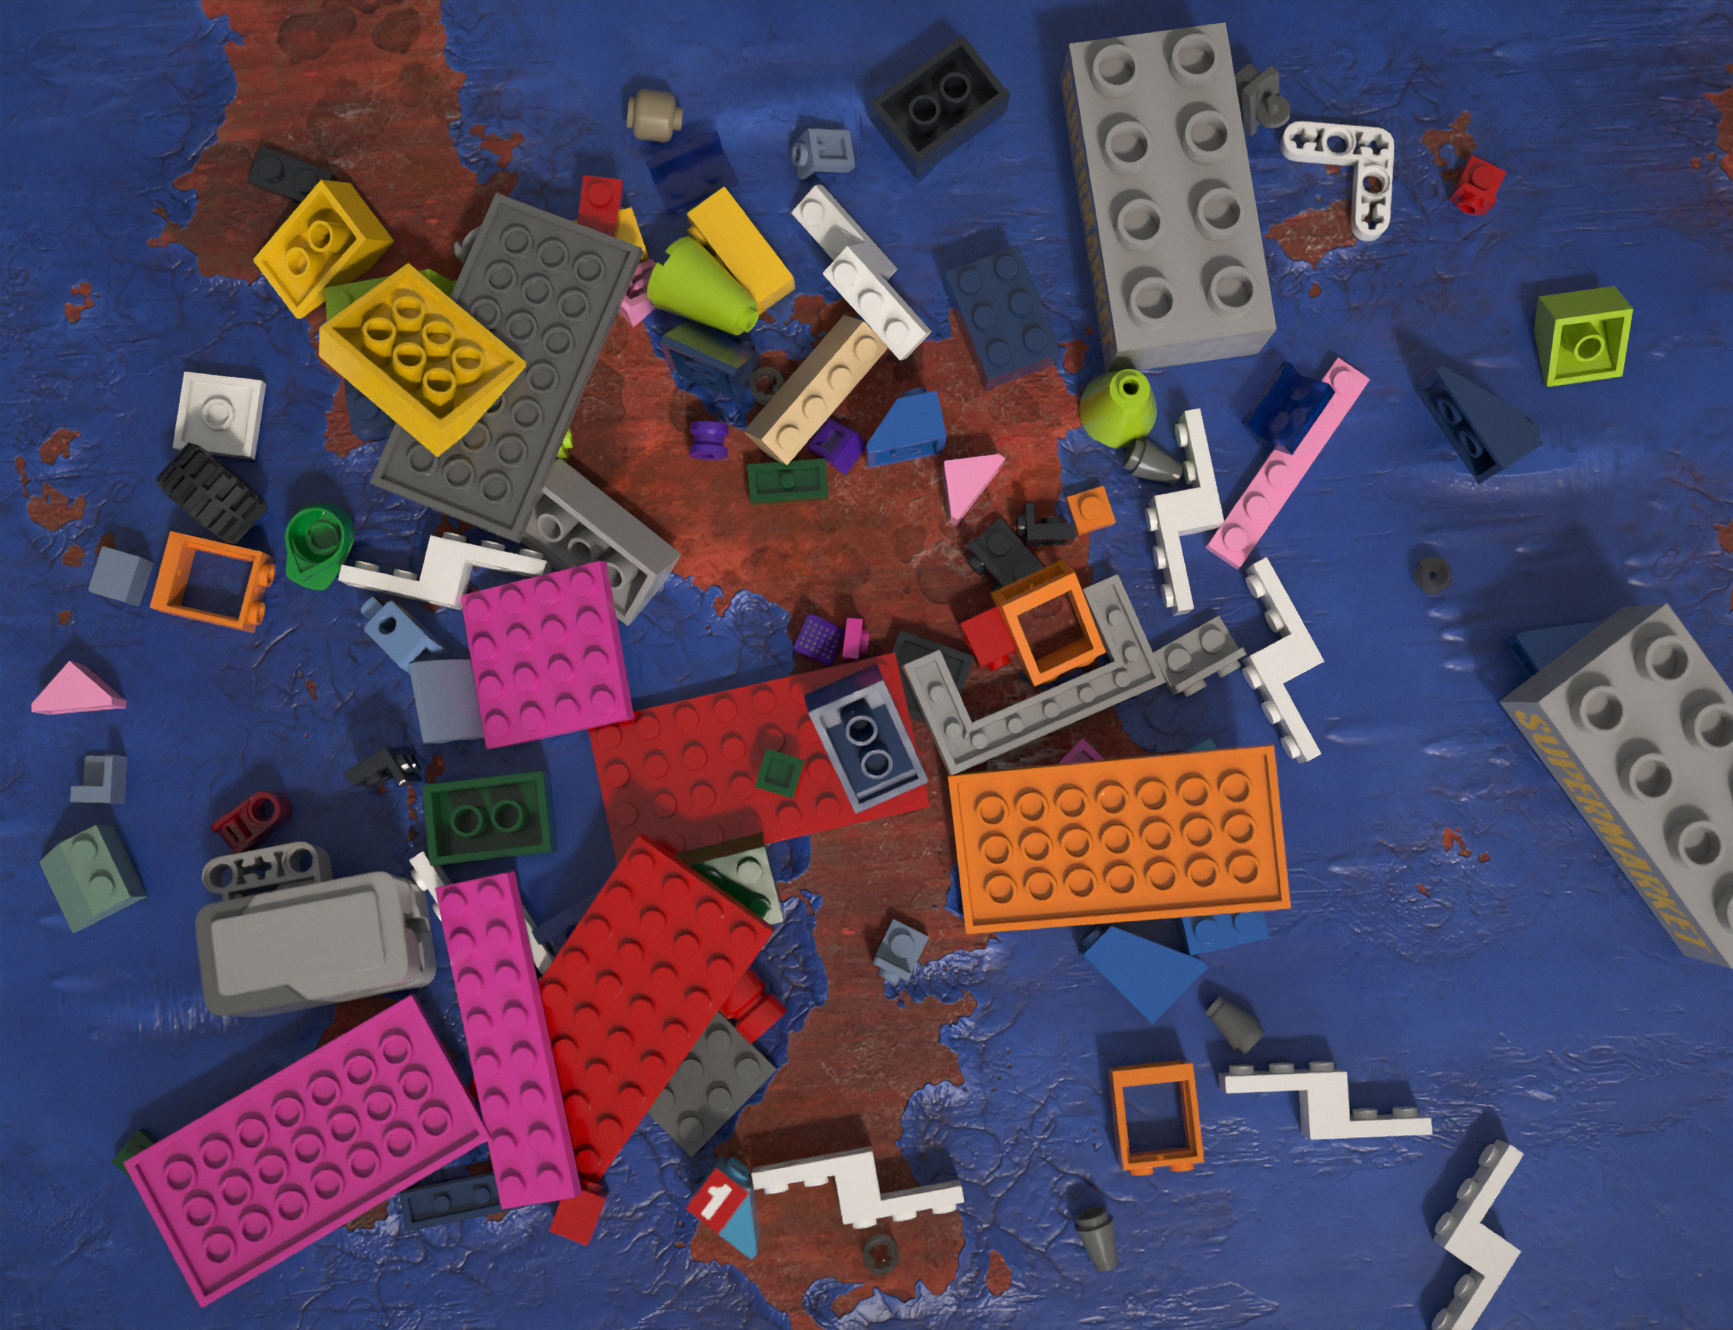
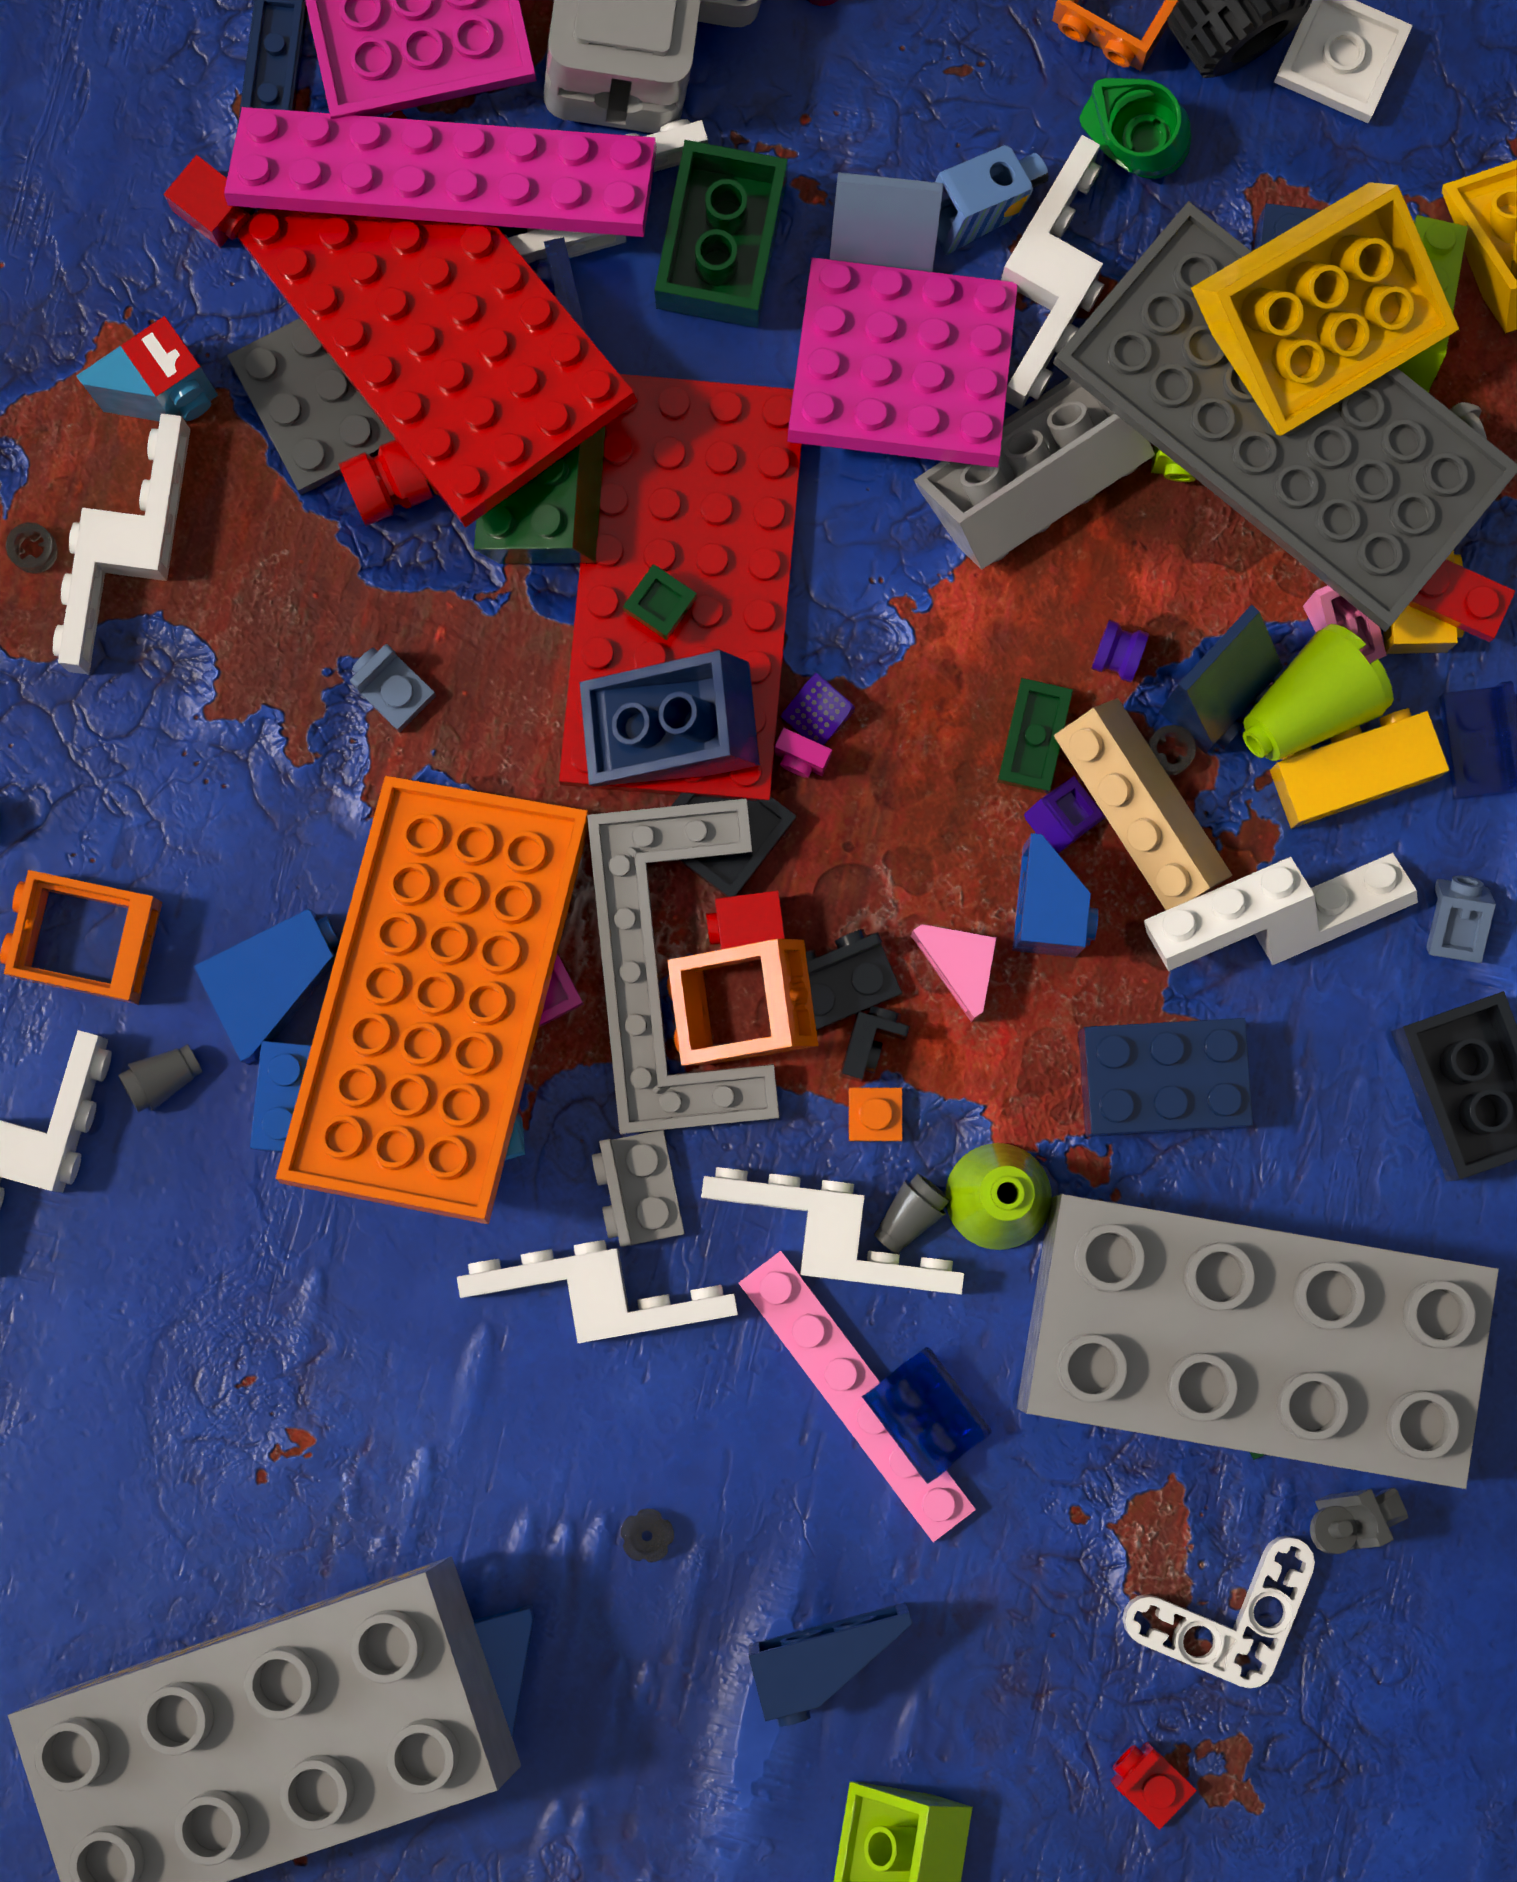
camera: 110 degrees right, 0 degrees up
black bracket [343,747,422,789] -> none

